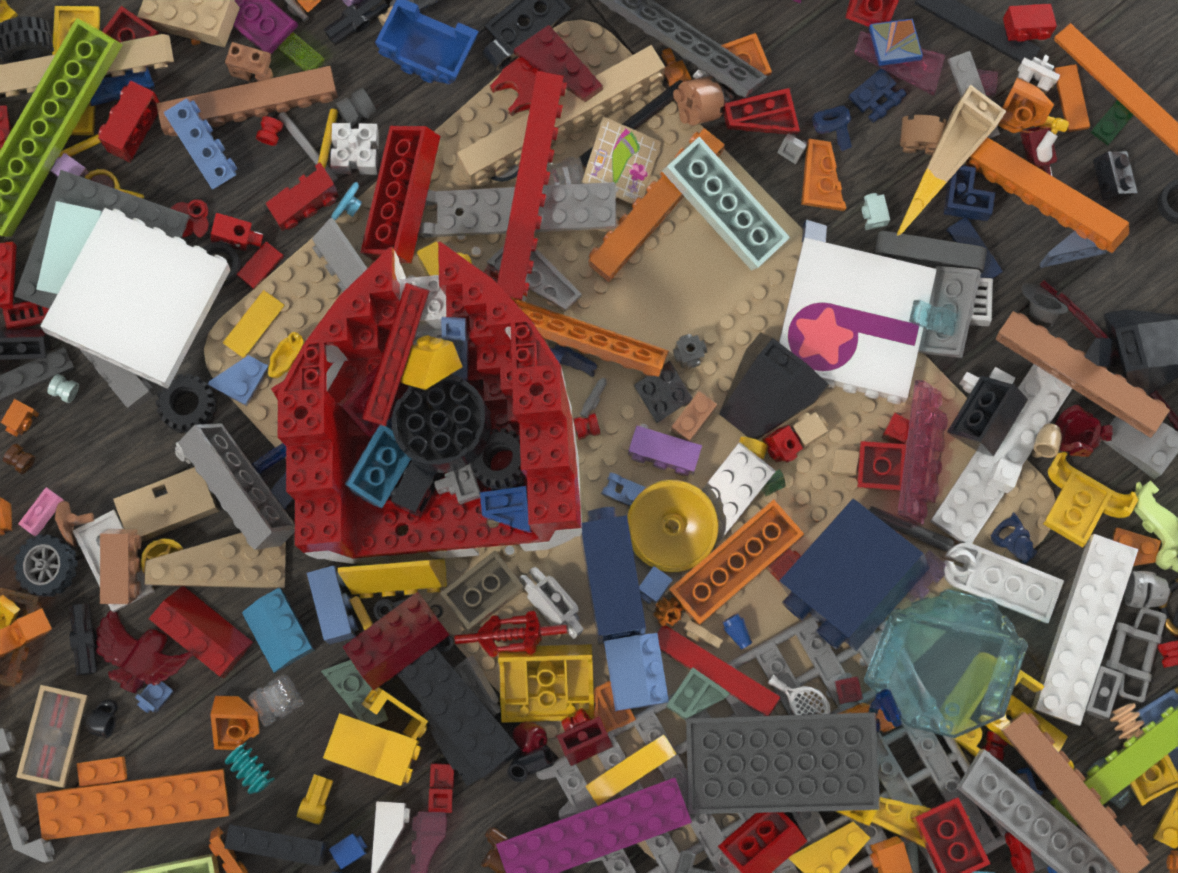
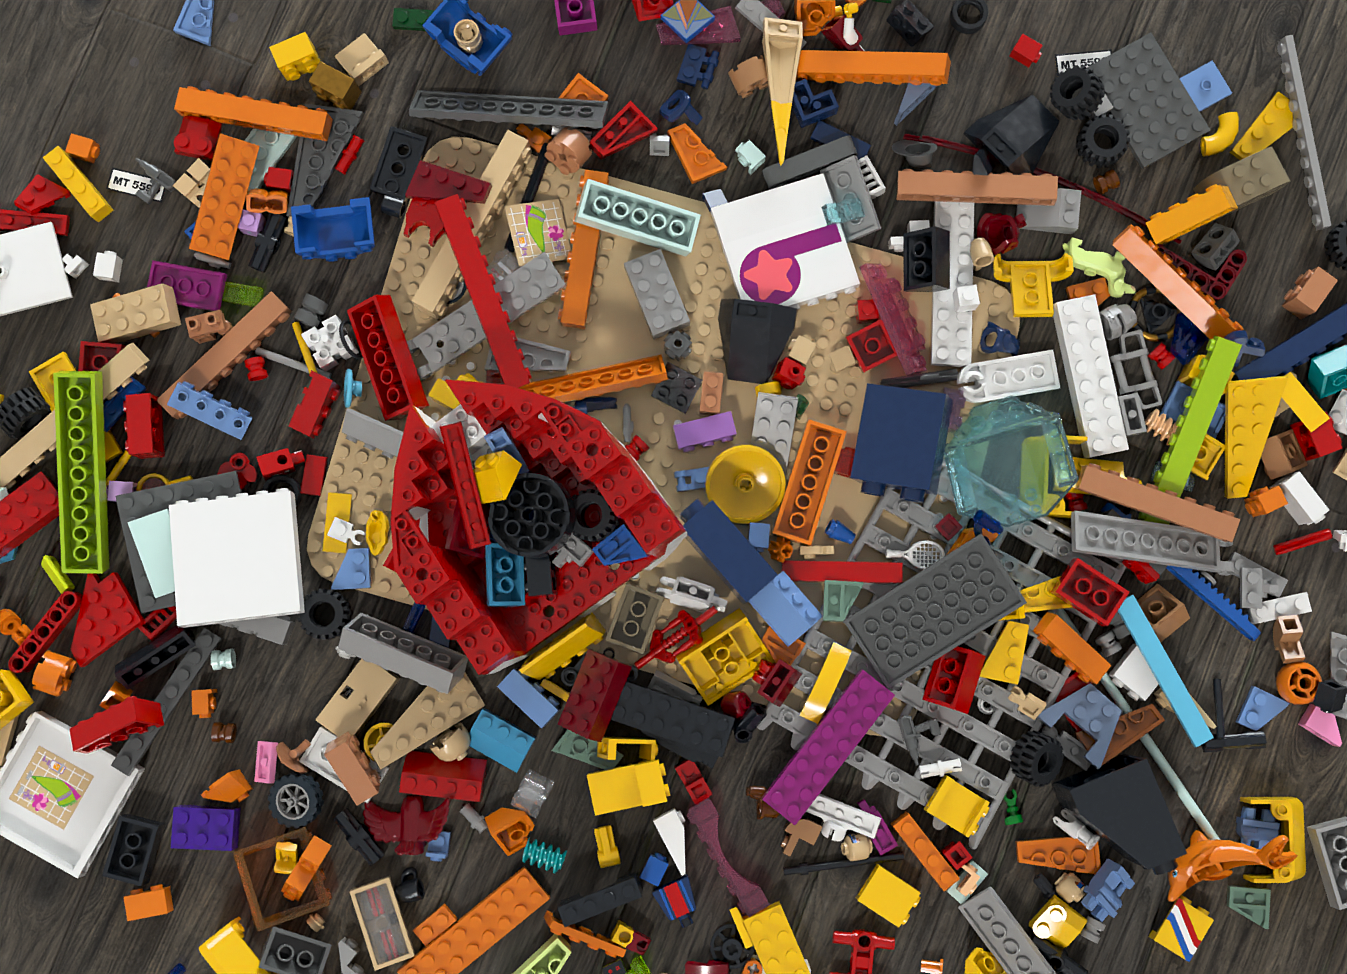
camera: 30 degrees left, 5 degrees up
none -> white plate [327,517,366,545]
none -> black tyre [339,320,363,359]
none -> tan cylinder [430,722,471,761]
none -> light grey pin [460,803,488,834]
none -> light grey brick [624,249,690,340]

